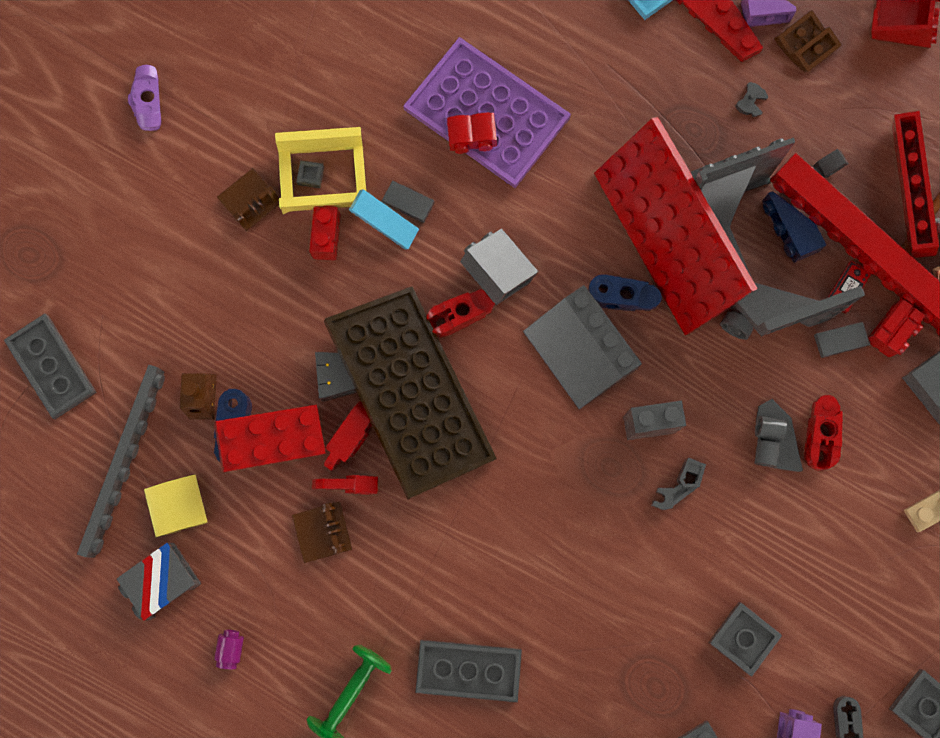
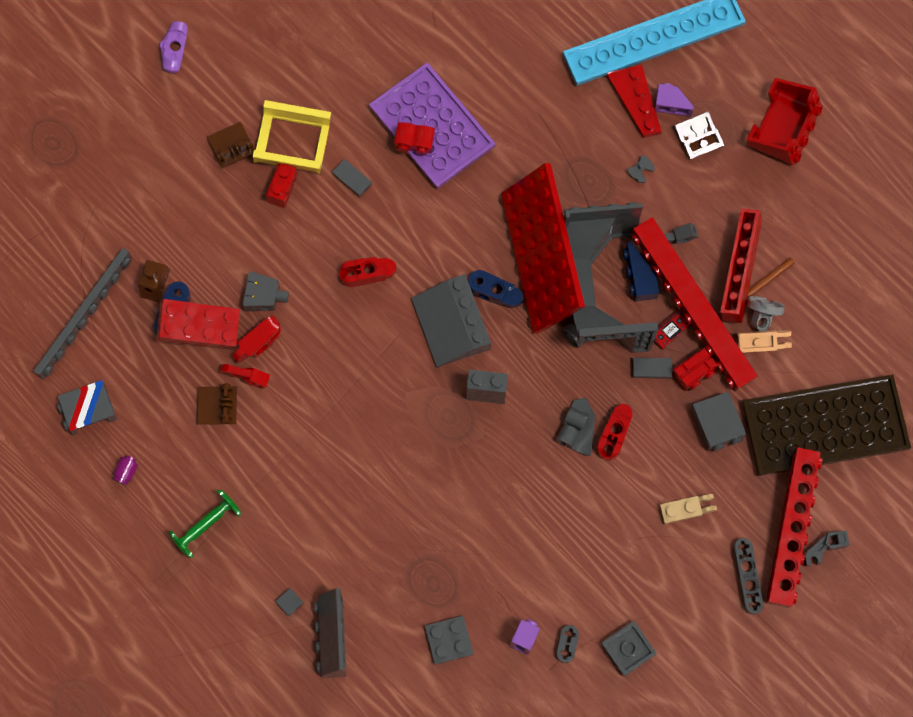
camera: 10 degrees right, 5 degrees down
dark grey tile [4,314,97,419] -> none
light yellow slope [144,475,207,538] -> none
dark grey tile [296,160,325,188] -> none
dark brown plate [324,287,497,500] -> none
medium azure tile [349,189,419,249] -> none
dark grey tile [415,640,522,702] -> none
brick [460,229,538,305] -> none
dark grey piece [651,458,706,510] -> none
dark grey plate [708,602,782,676] -> none

